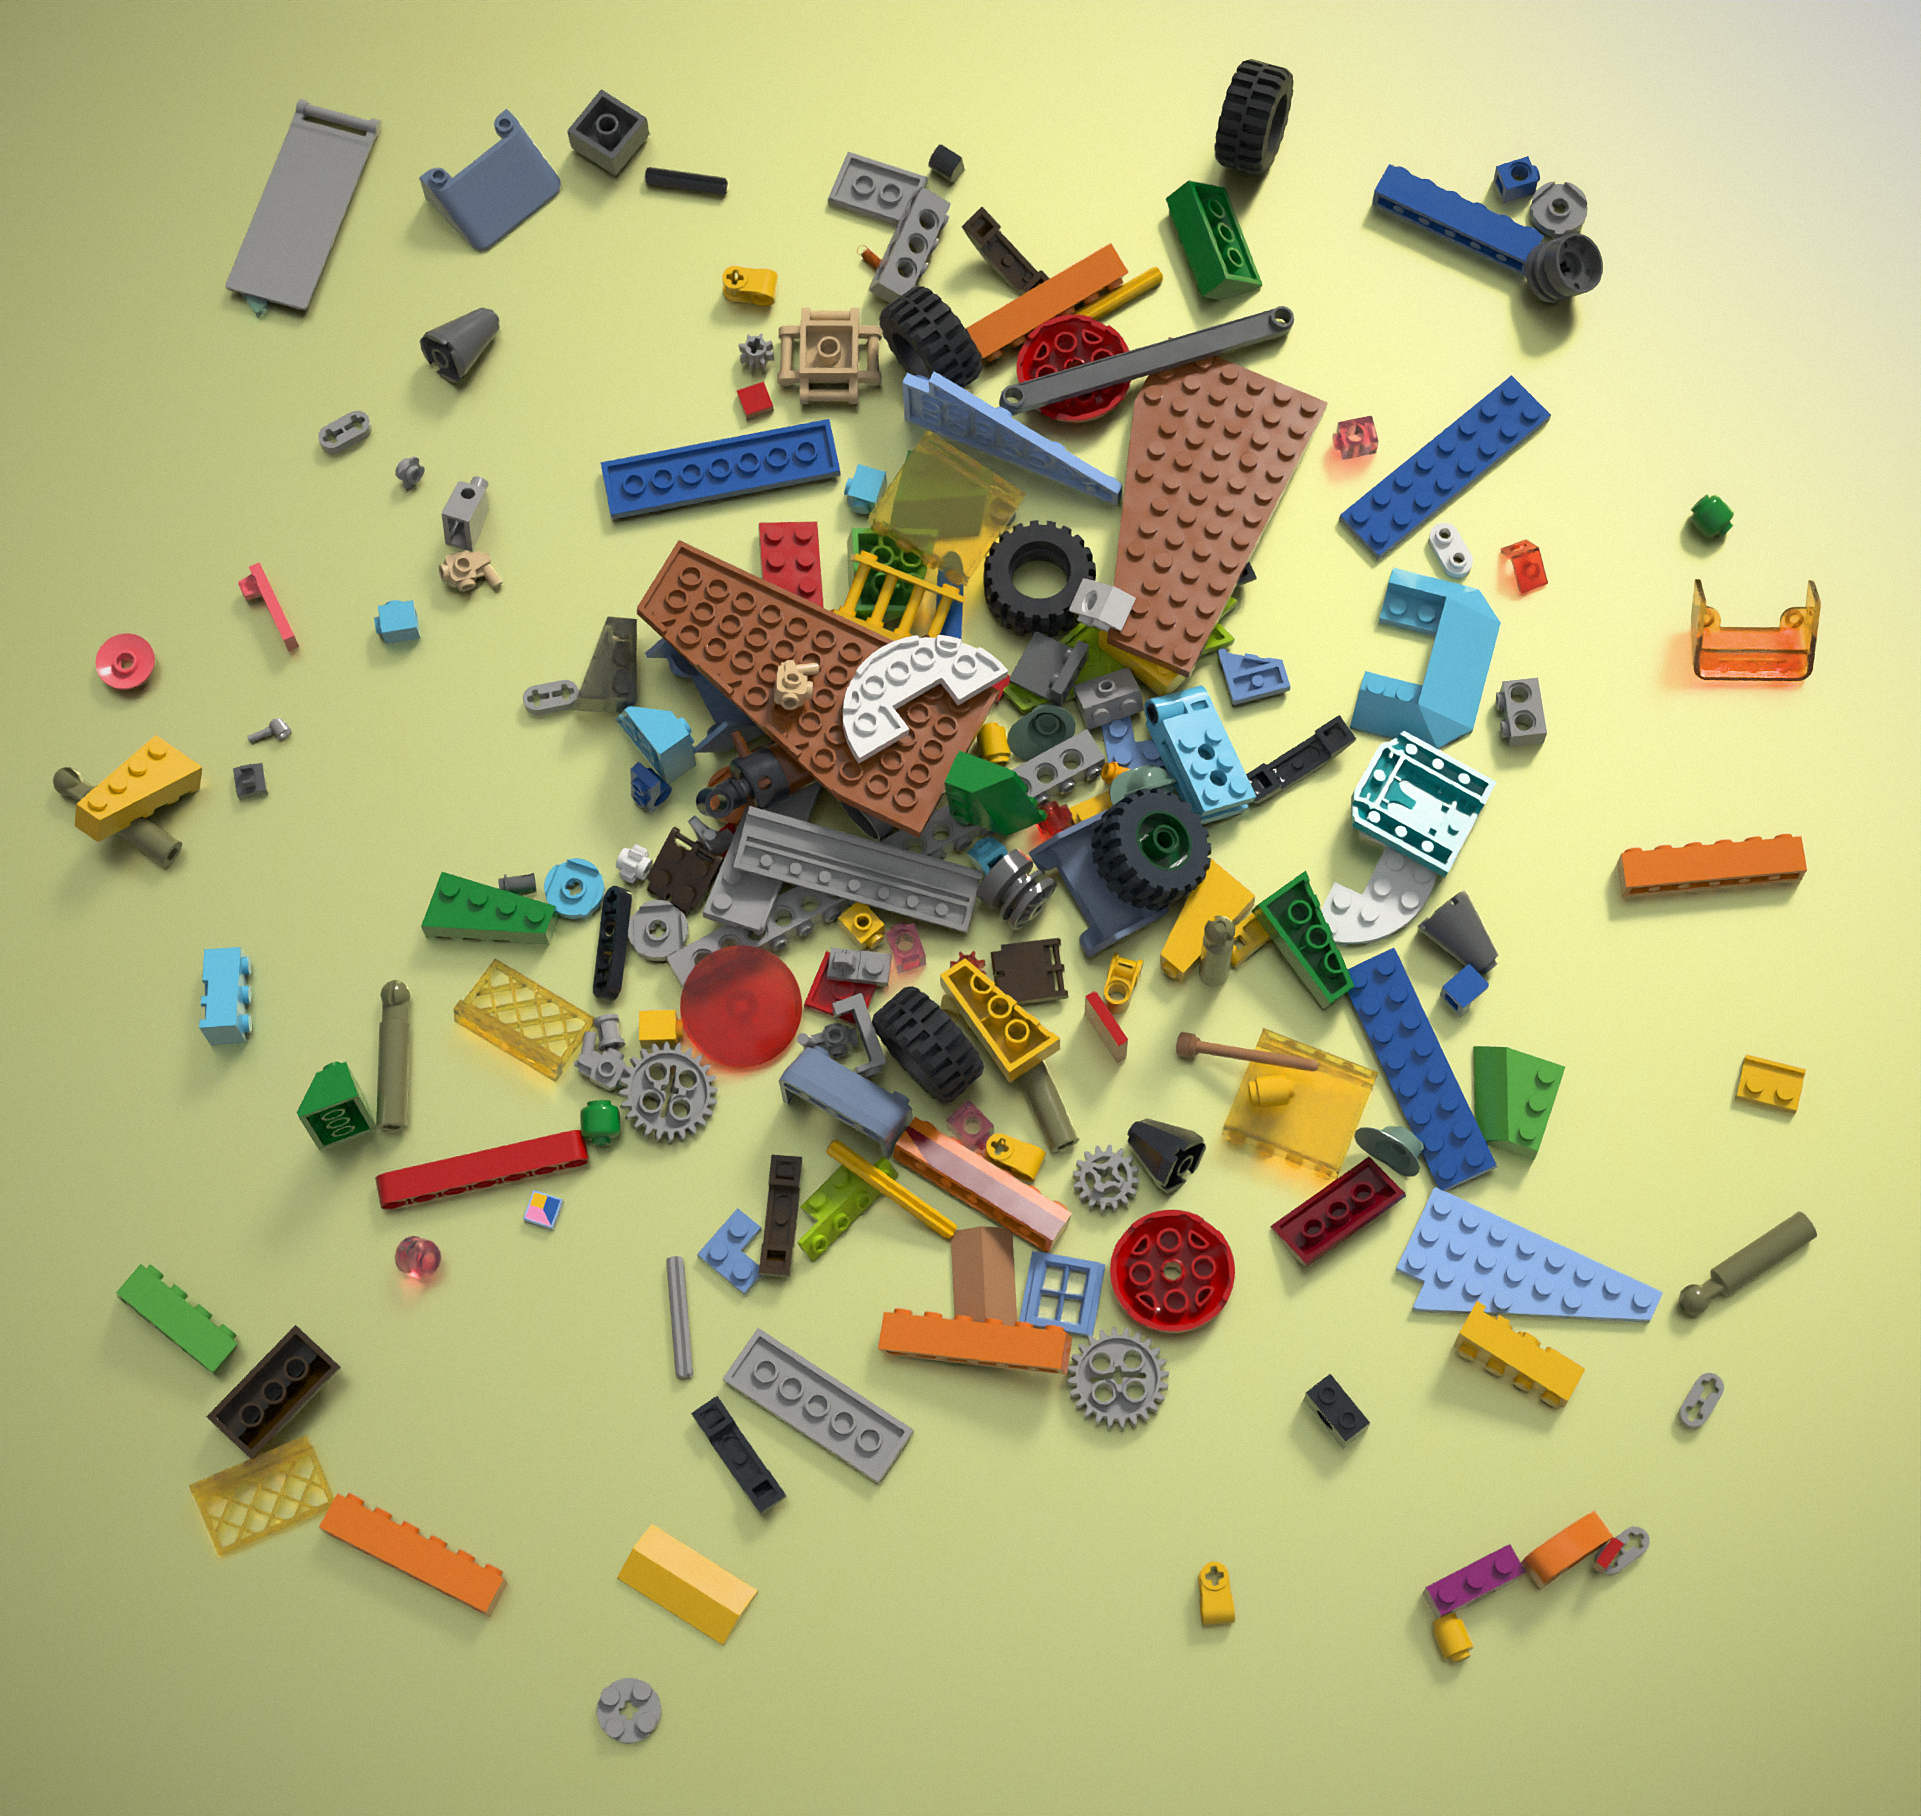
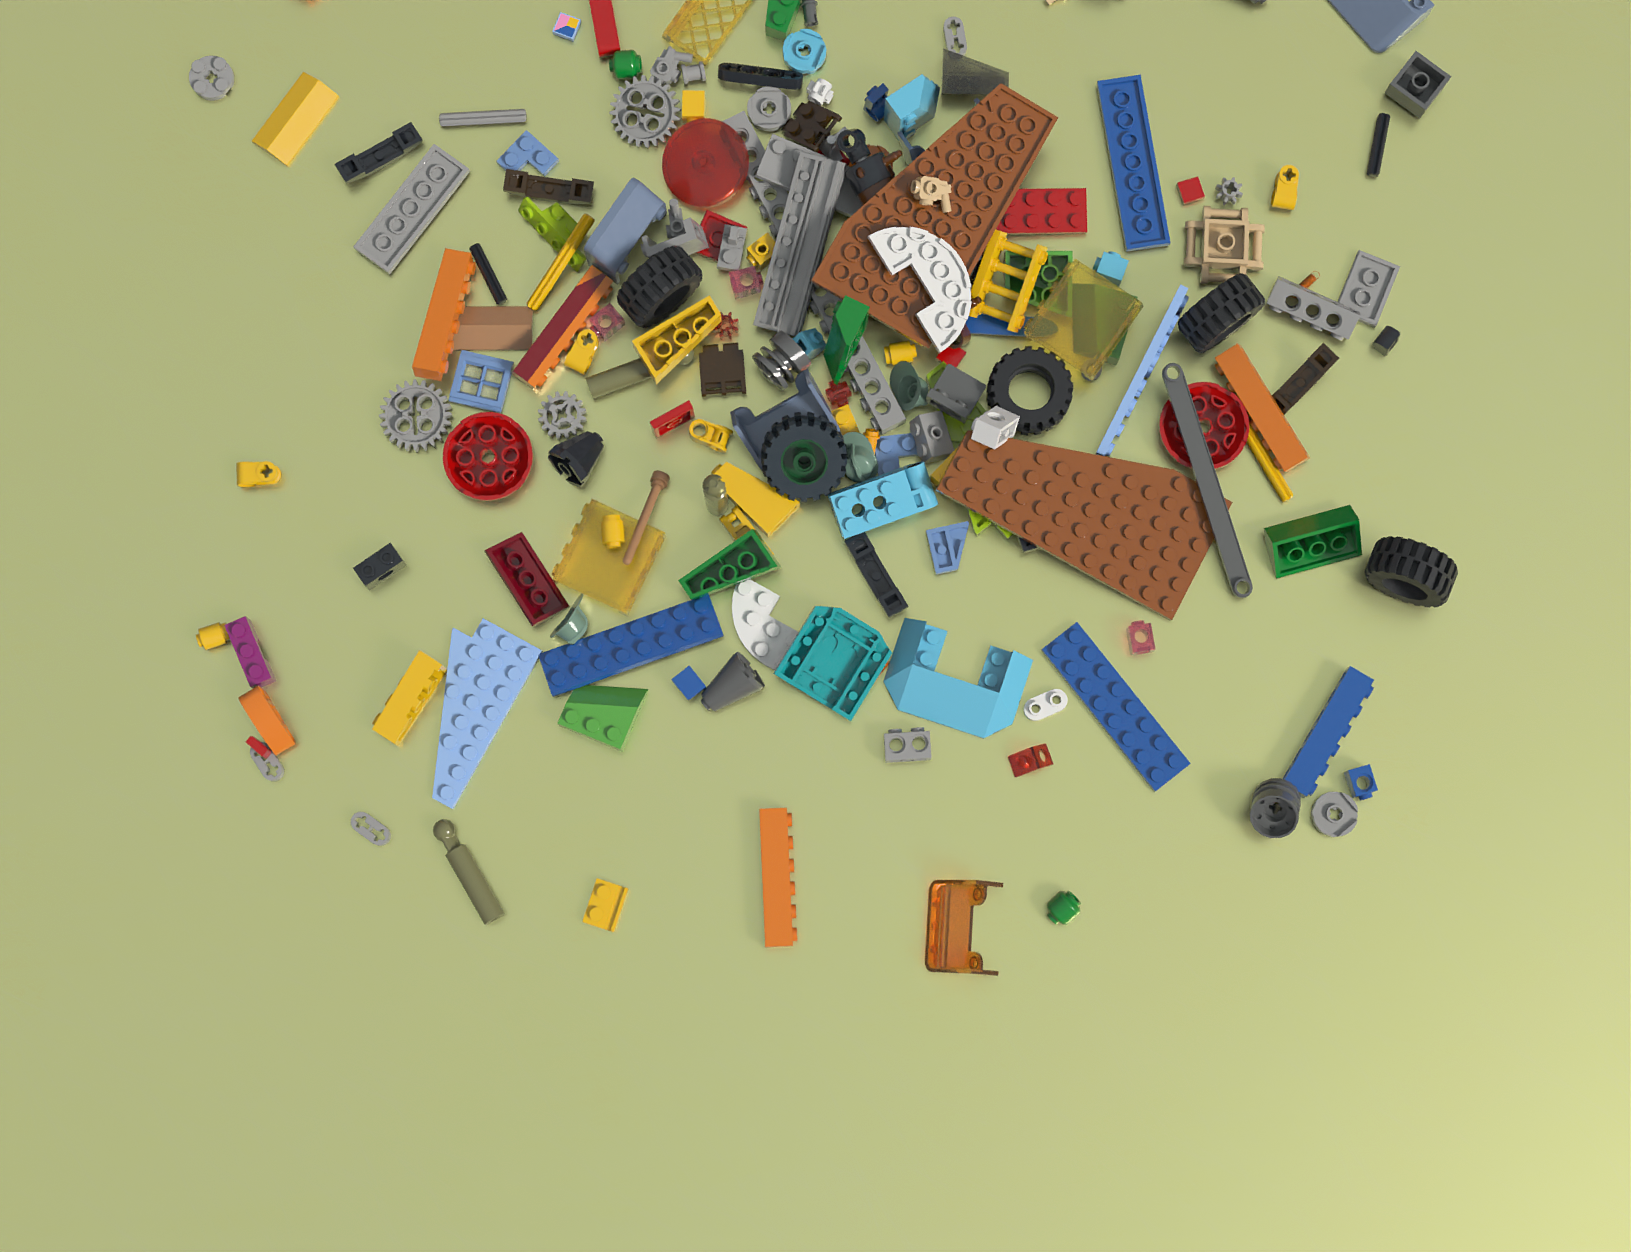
camera: 90 degrees right, 10 degrees up
none -> black axle [469,243,507,305]

